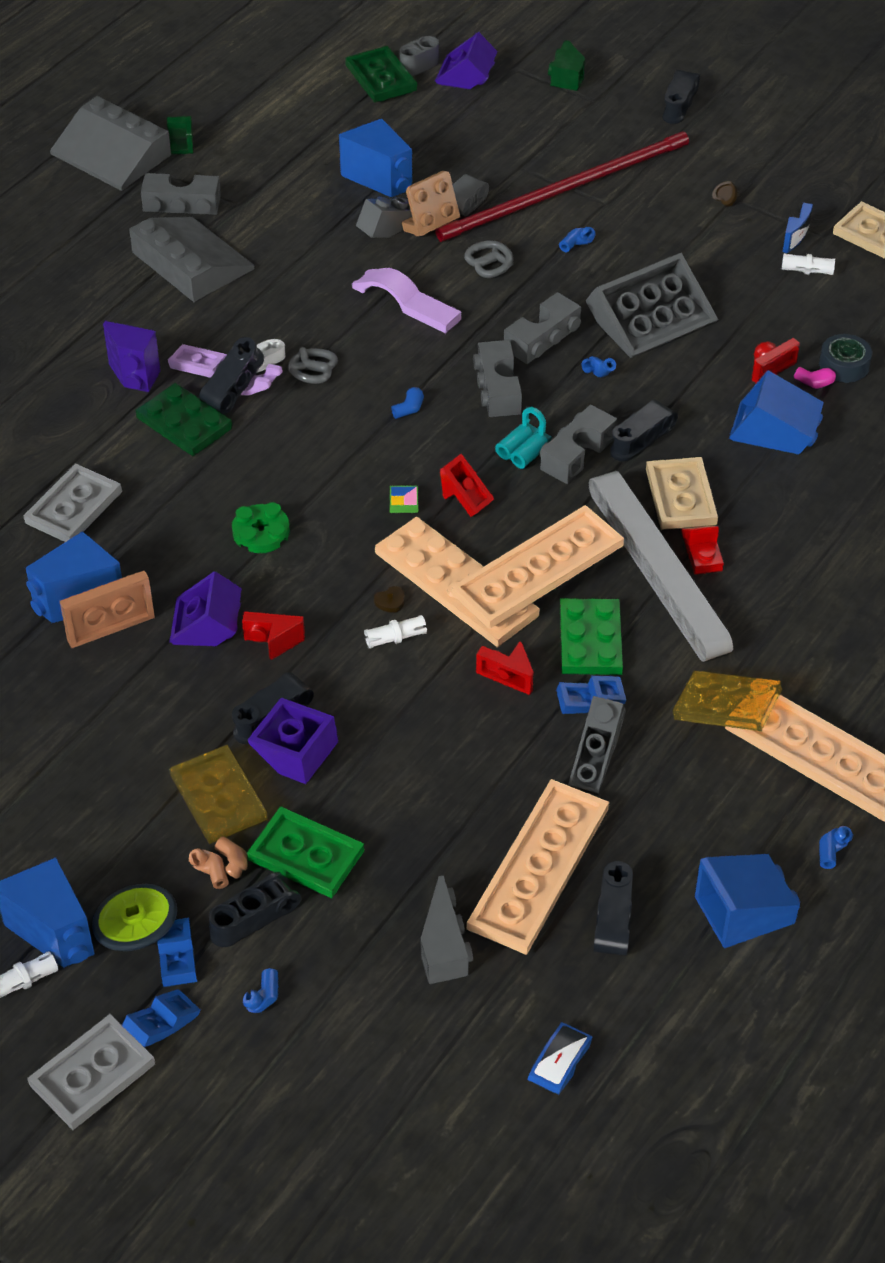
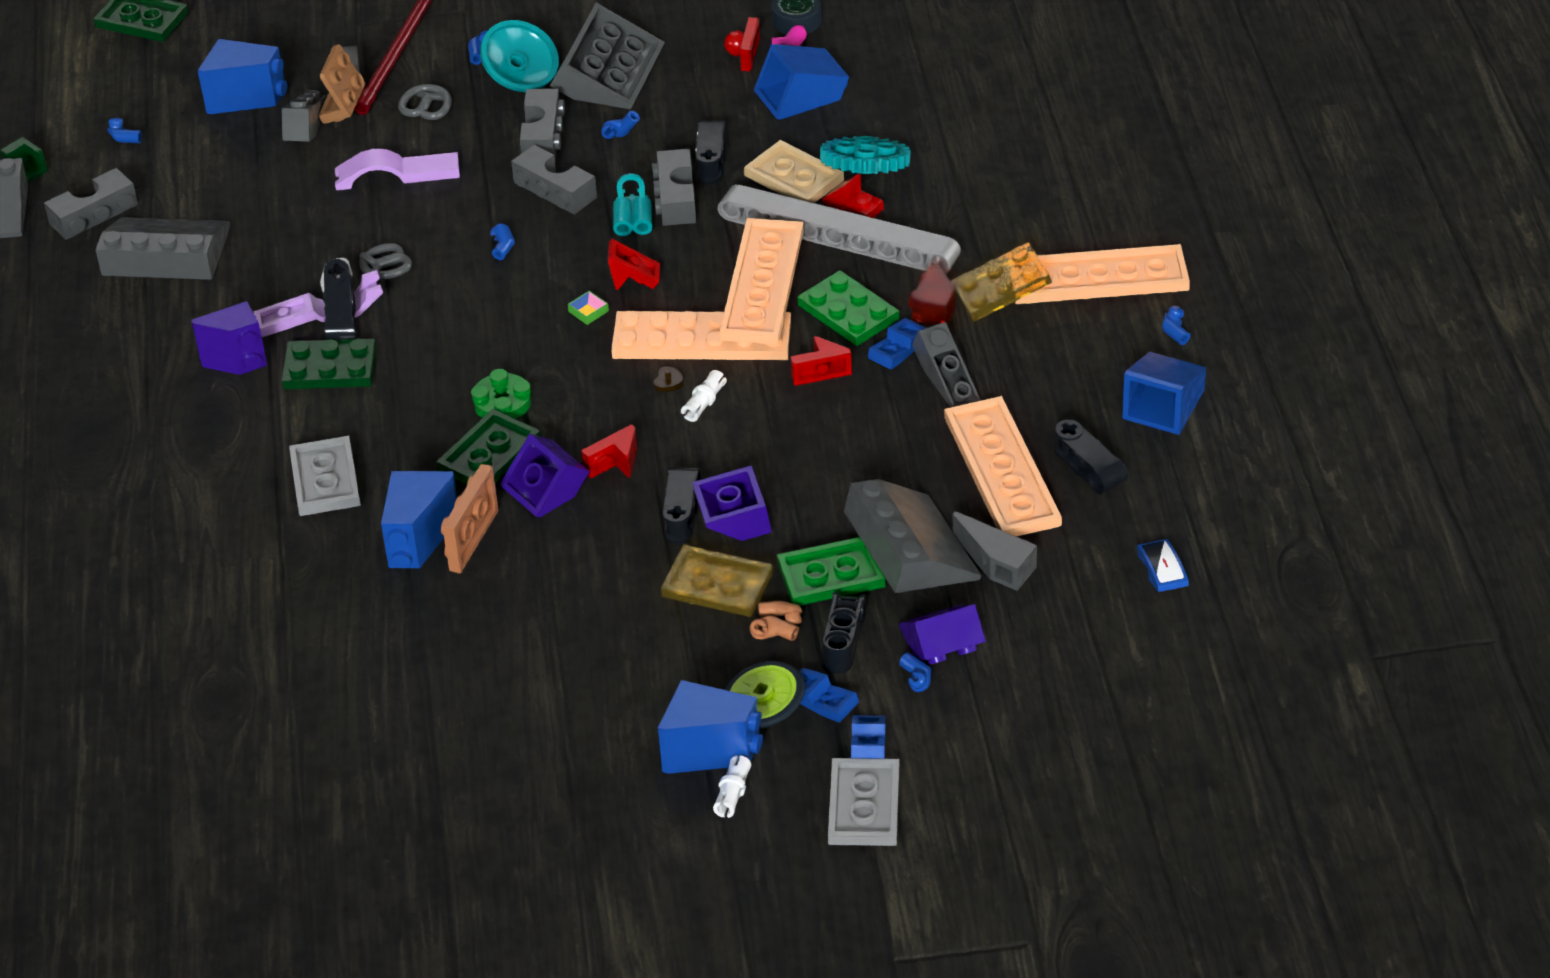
camera: 40 degrees left, 5 degrees down
none -> blue arm [107,118,142,144]
none -> dark green plate [436,409,541,484]
none -> teal dish [480,20,559,92]
none -> teal gear [820,136,911,174]
none -> dark grey slope [844,479,981,593]
none -> dark purple slope [898,604,986,664]
none -> clear red slope [909,262,955,325]

